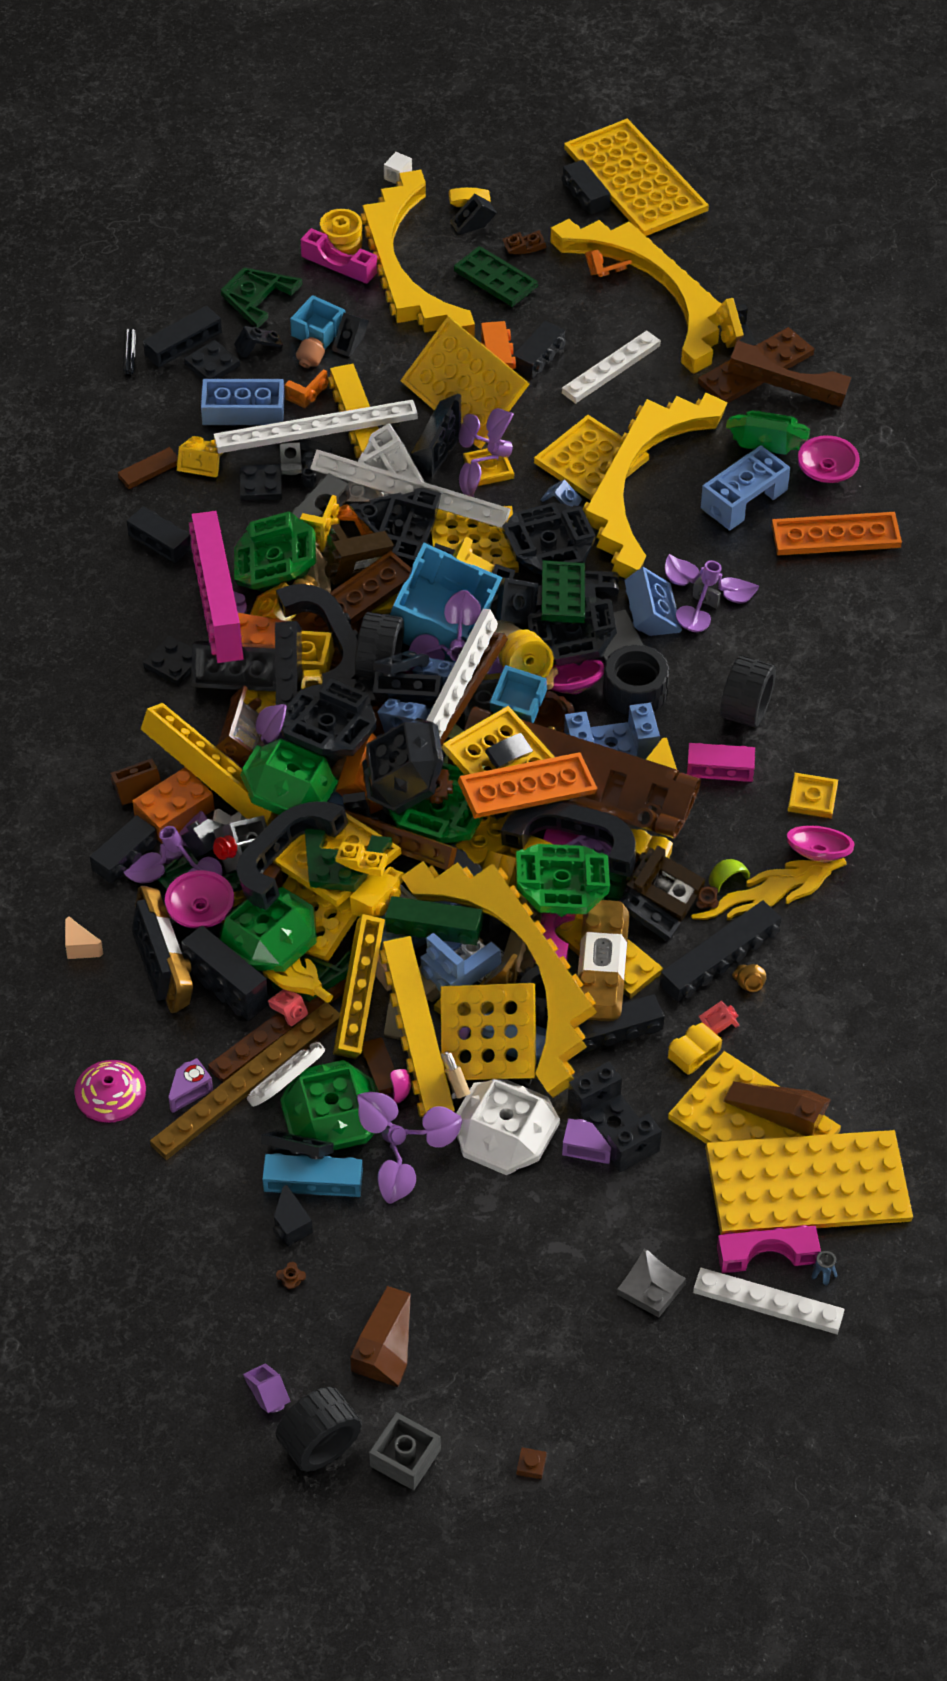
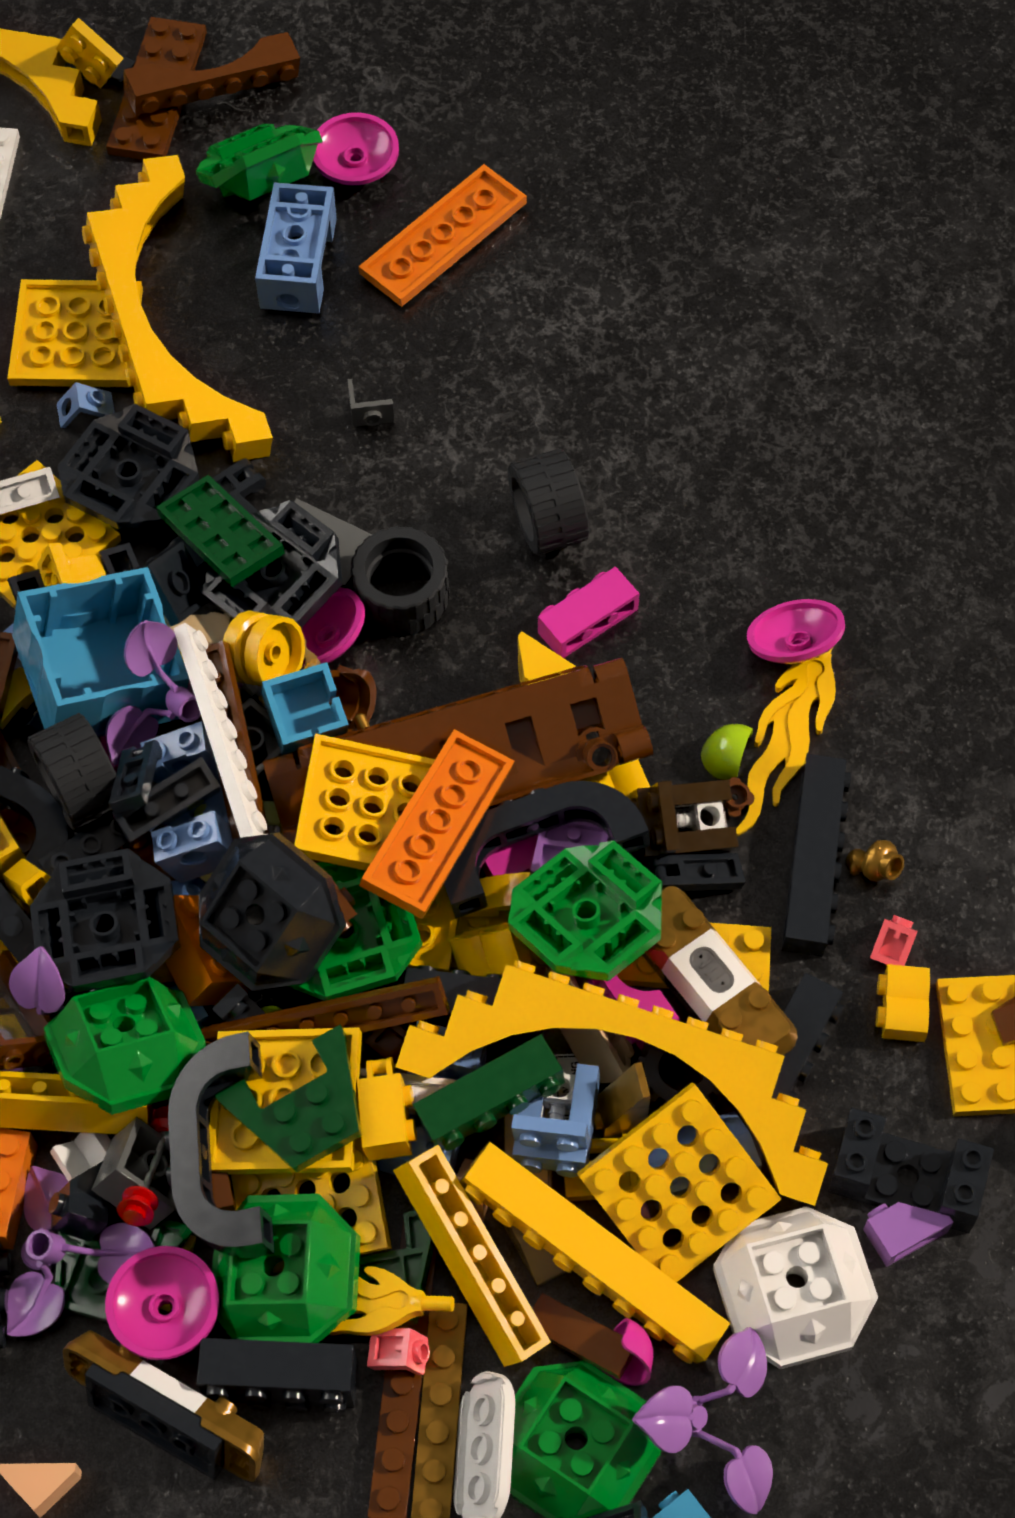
camera: 40 degrees left, 10 degrees up
yellow slope [335,842,388,877] -> none
tan piece [441,1052,471,1099] -> none
black slope [485,733,533,769] -> none
medium blue plate [564,703,660,759] -> none
medium blue slope [624,567,682,636] -> none
medium lavender plant [665,554,759,632] -> none
yellow tile [788,773,838,819] -> none

